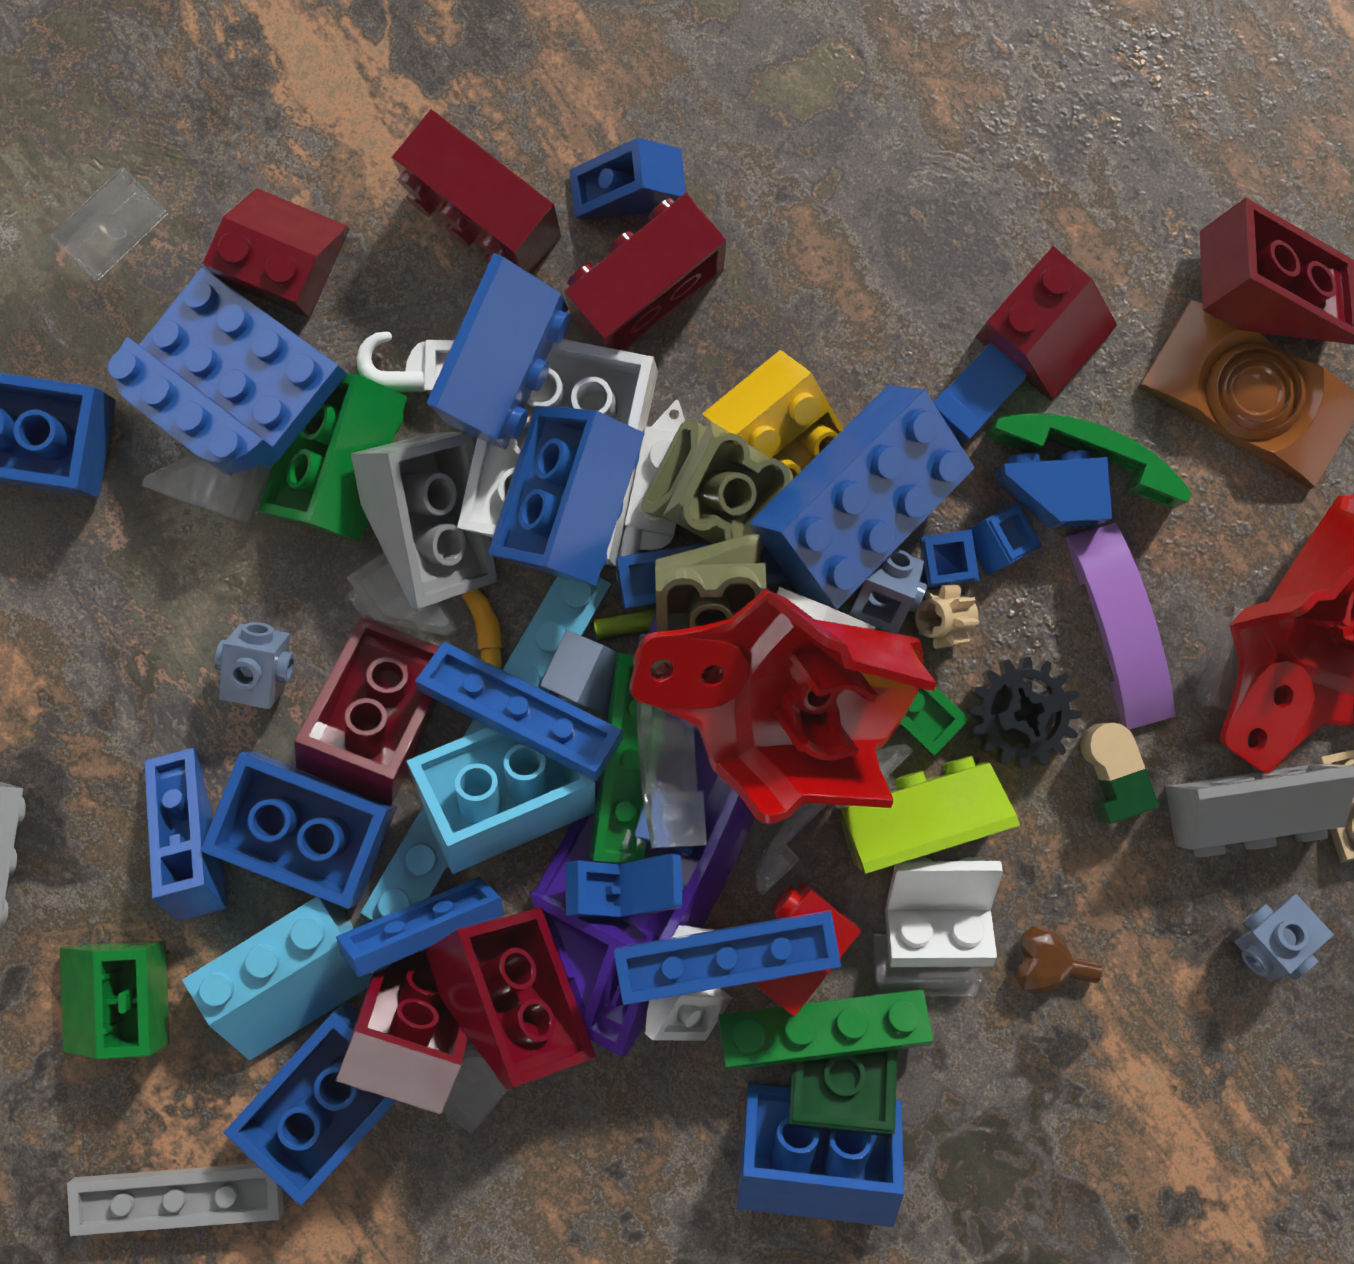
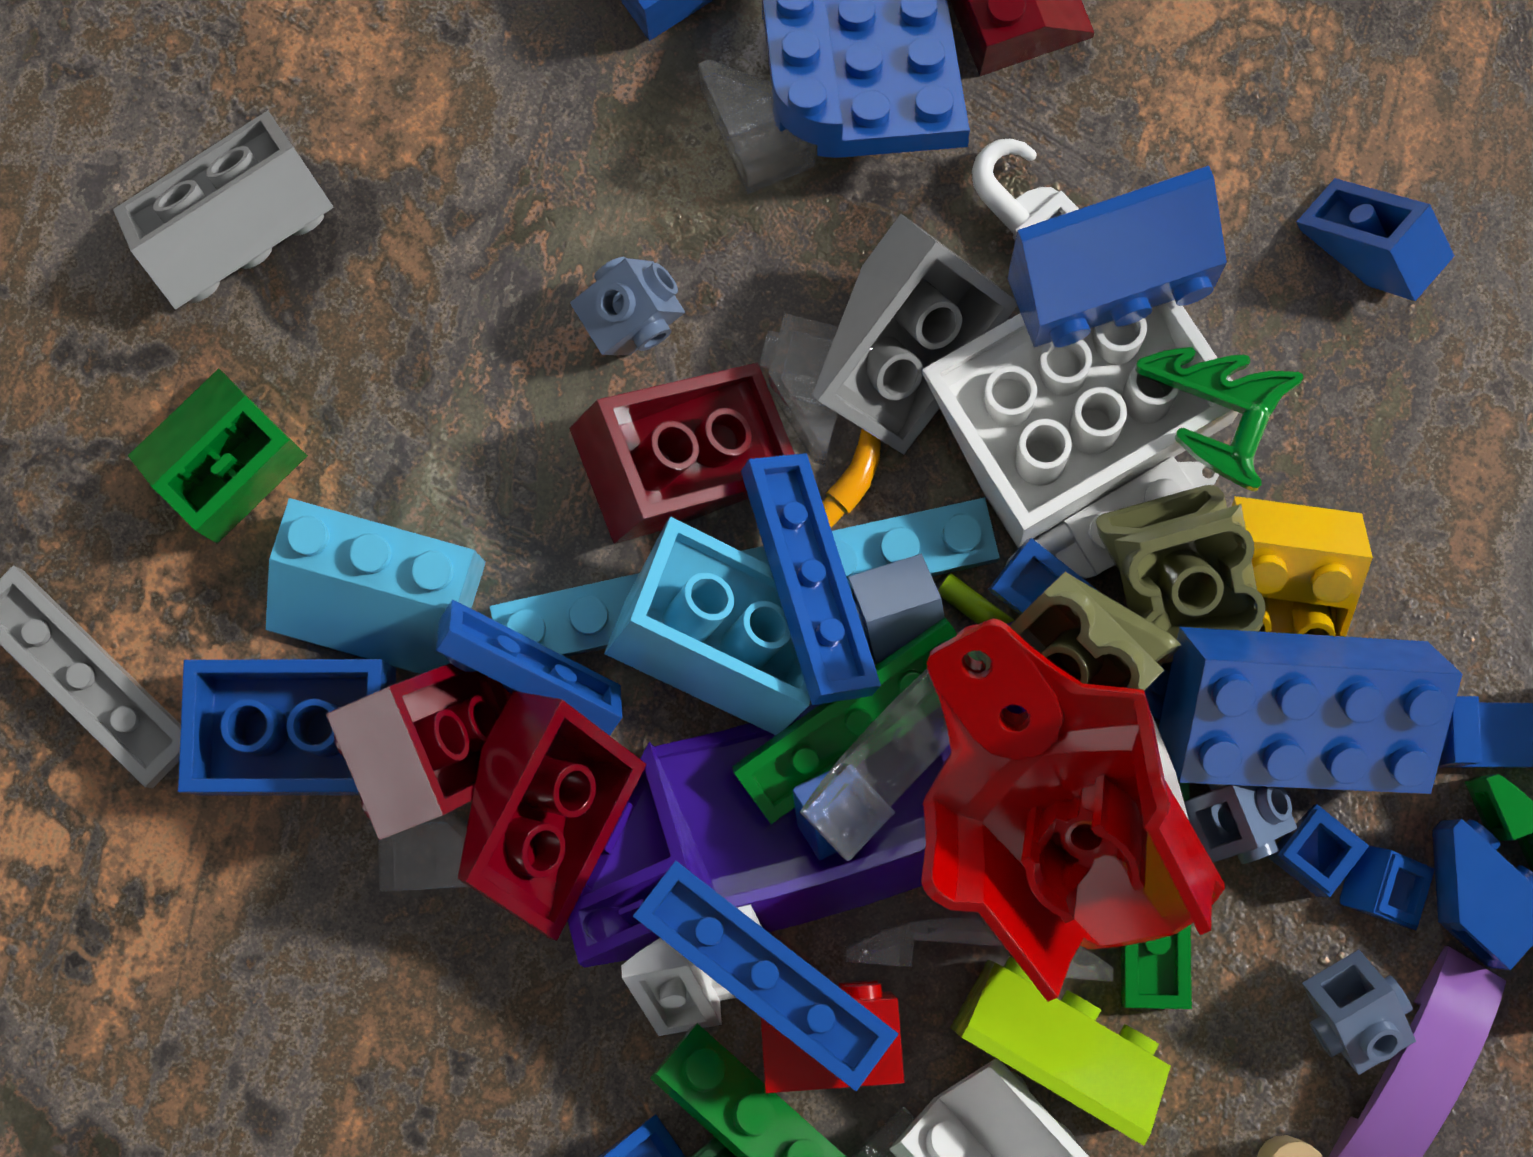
camera: 50 degrees right, 5 degrees down
blue slope [145,748,227,922] -> none
blue brick [200,751,398,909] -> none
green slope [258,373,407,541] -> none
dark red brick [392,109,561,274] -> none
blue slope [488,406,645,585] -> none
dark red brick [564,192,727,351] -> none
blue bracket [565,854,683,920] -> none
tan gear [915,584,980,649] -> none
black gear [966,657,1082,768] -> none
none -> green piece [1135,347,1303,491]
none -> sand blue brick [1302,950,1416,1075]

